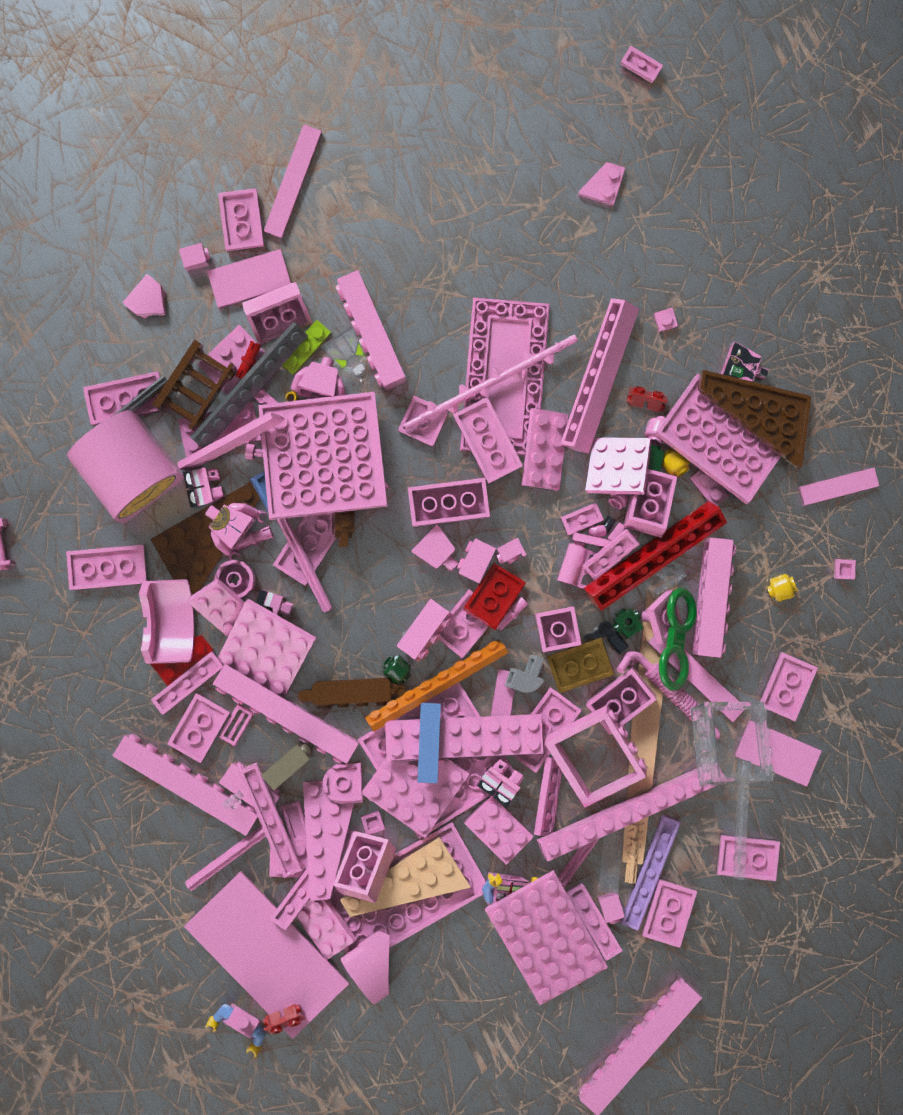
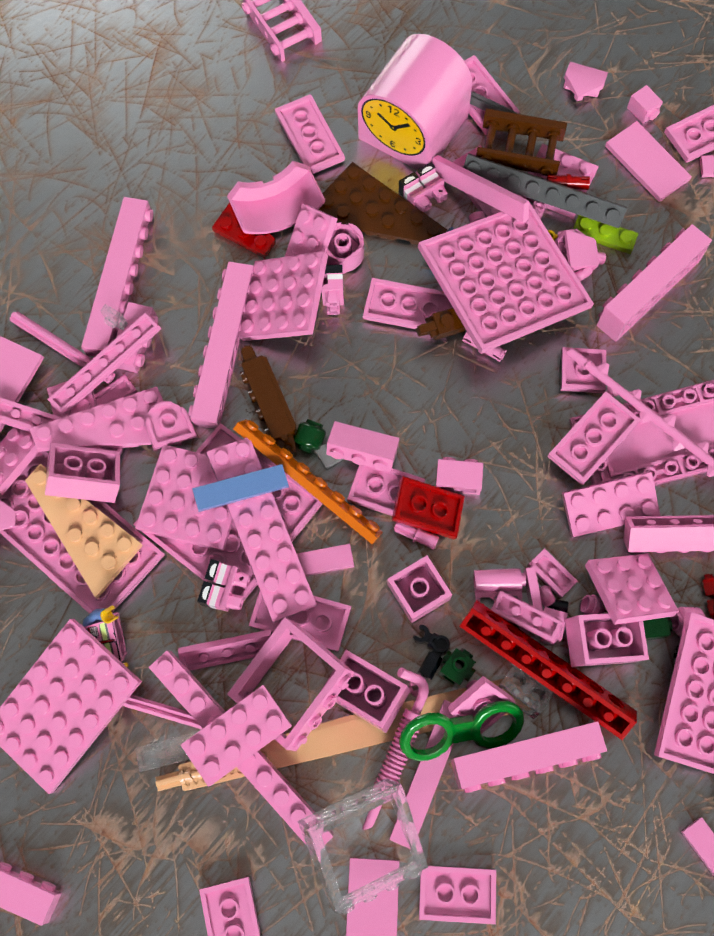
camera: 70 degrees right, 15 degrees down
bright pink plate [151,651,224,715] -> none
bright pink plate [167,693,231,763] -> none
bright pink torso [205,503,267,560] -> none
bright pink tile [218,703,255,747] -> none
bright pink pin [236,526,274,551] -> none
bright pink slope [242,282,313,345] -> none
dark tan brick [261,741,313,790] -> none
bright pink axle [277,518,332,613] -> none
clear torso [321,326,366,376] -> none
bright pink tile [361,810,385,835] -> none
bright pink brick [408,478,490,527] -> none
bright pink torso [411,525,459,572] -> none
bright pink brick [464,795,534,865] -> none
bright pink brick [495,538,526,564] -> none
light grey brick [504,655,544,693] -> none
pearl gold plate [547,638,615,693] -> none
bright pink plate [566,883,623,961] -> none
bright pink brick [598,891,625,924] -> none
lavender tile [620,814,681,931] -> none
bright pink plate [642,879,697,948] -> none
yellow head [662,448,690,478] -> none
bright pink plate [689,469,729,506] -> none
clear tile [733,761,751,880] -> none
yellow head [767,574,798,602] -> none
bright pink plate [834,559,856,580] -> none
none -> bright pink plate [181,685,292,787]

